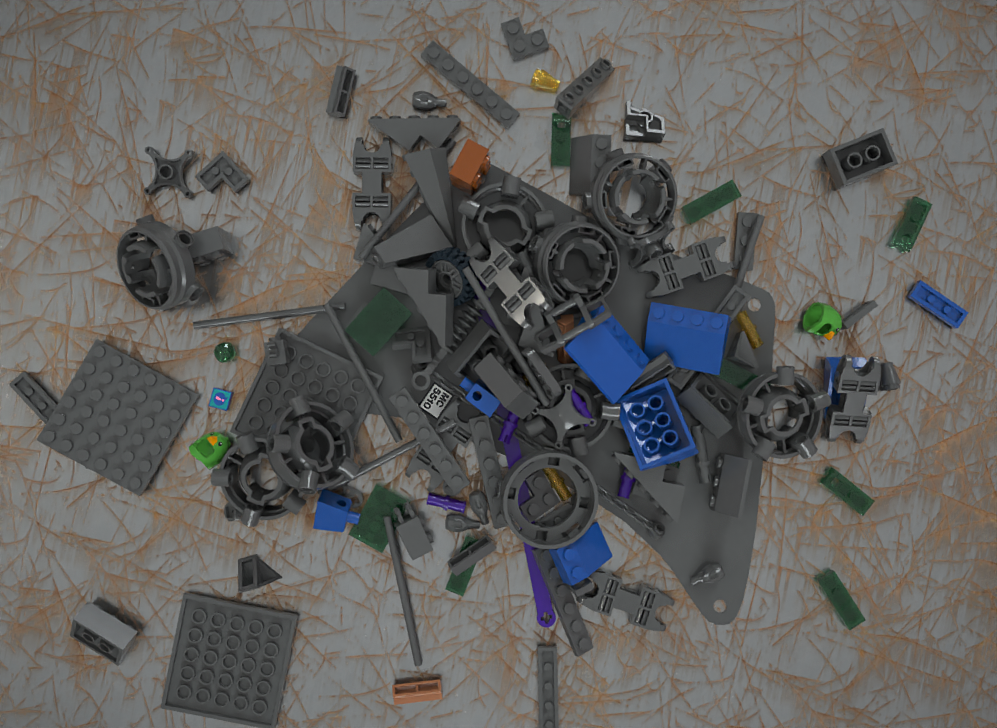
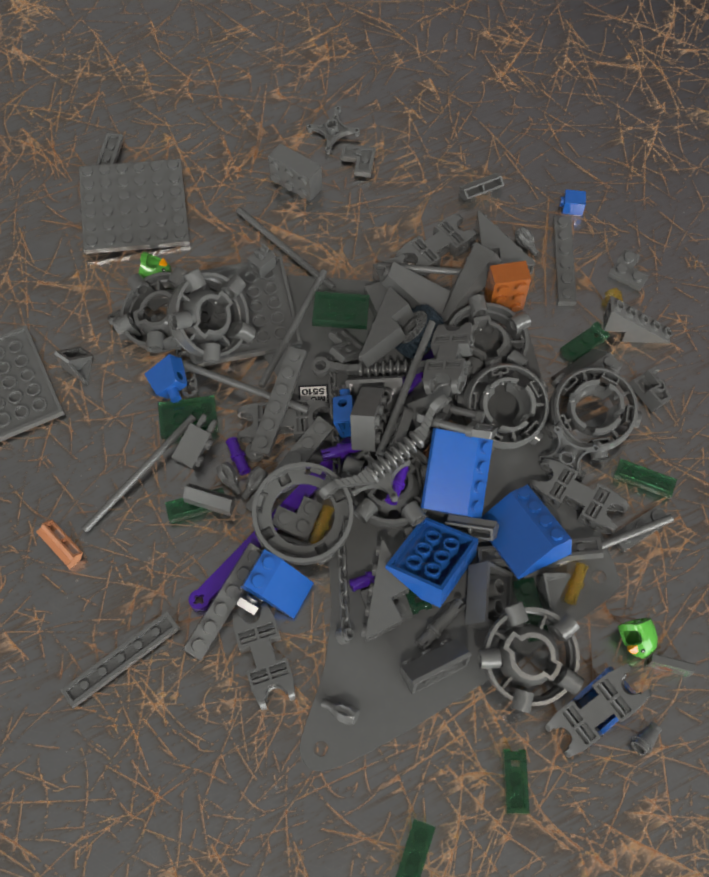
camera: 55 degrees right, 25 degrees down
dark grey piece [116,214,204,311] -> none
tile [208,387,234,411] -> none
clear green piece [213,342,236,363] -> none
none -> dark grey piece [318,394,450,500]
none -> blue brick [559,189,586,216]

